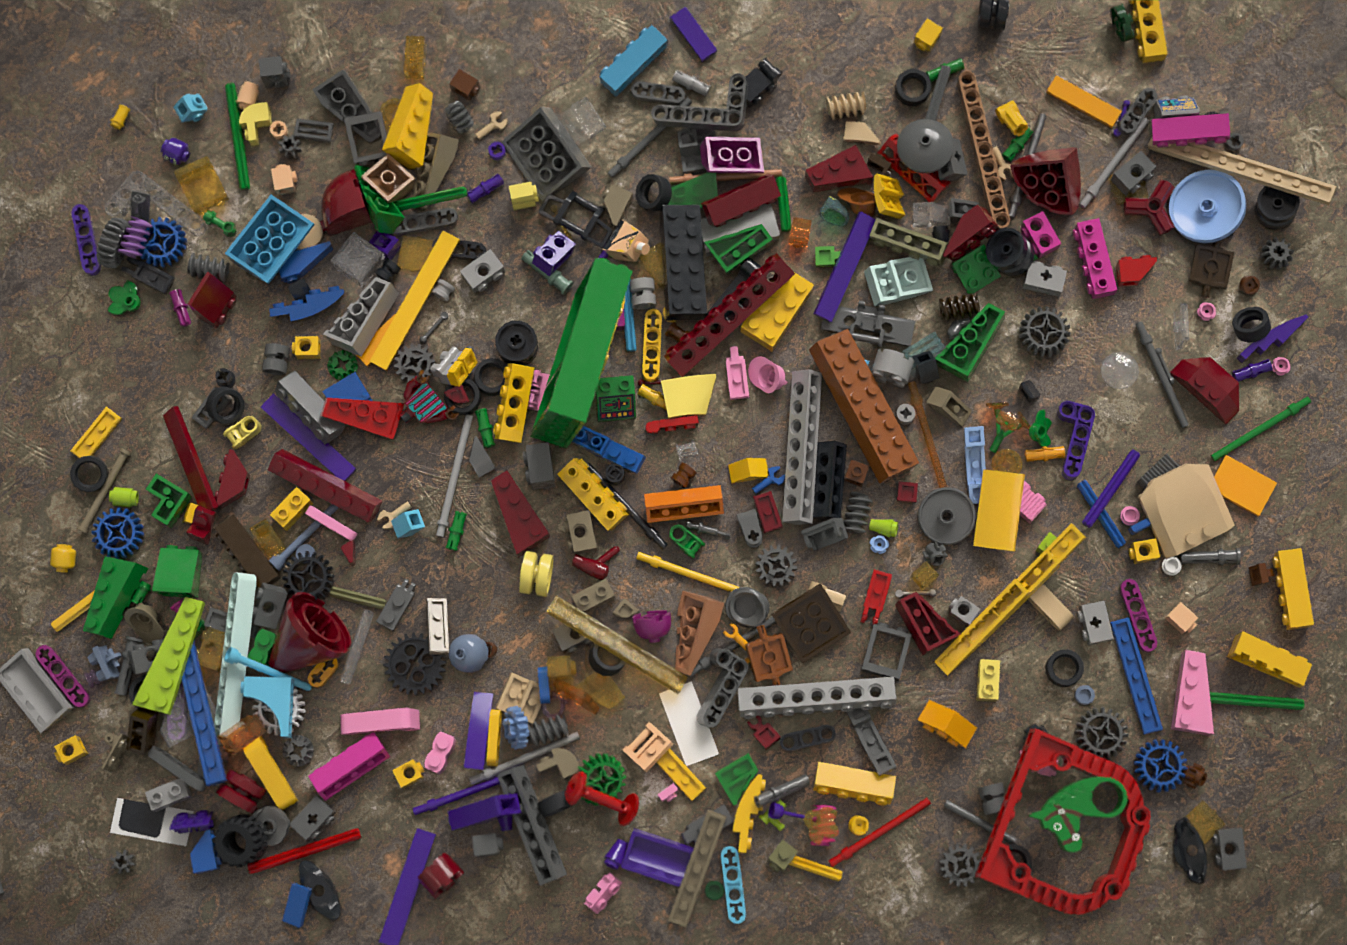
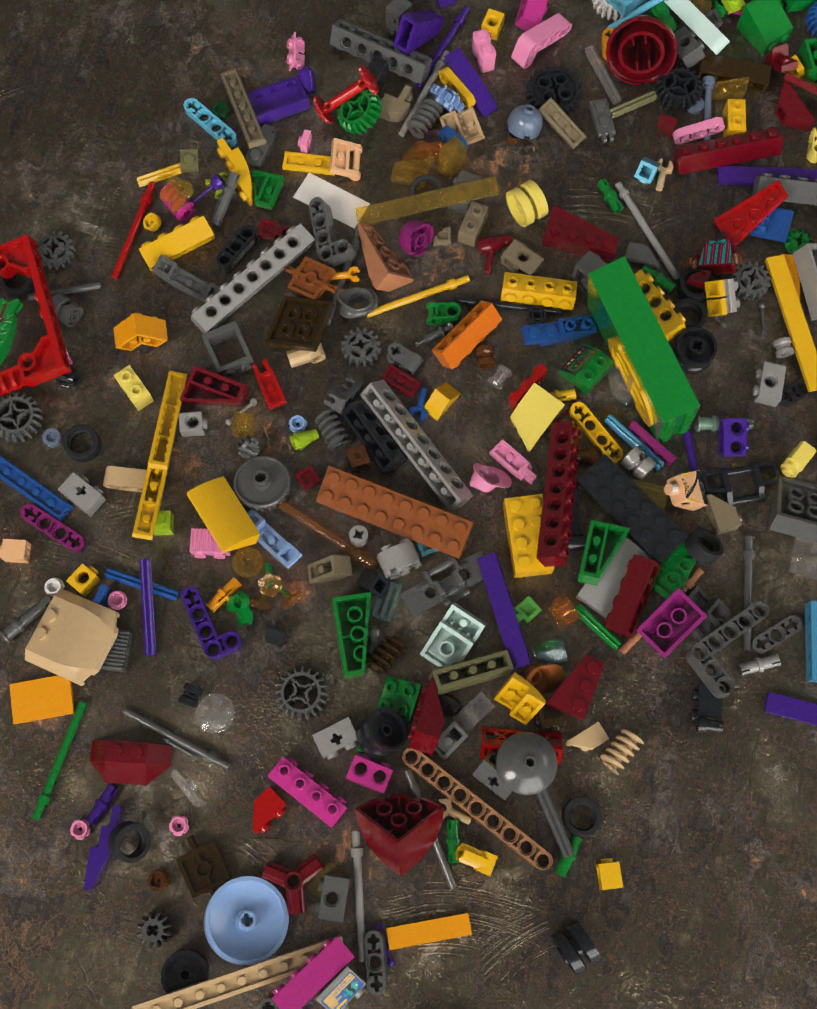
camera: 135 degrees right, 5 degrees down
none -> black wheel [178,683,204,709]

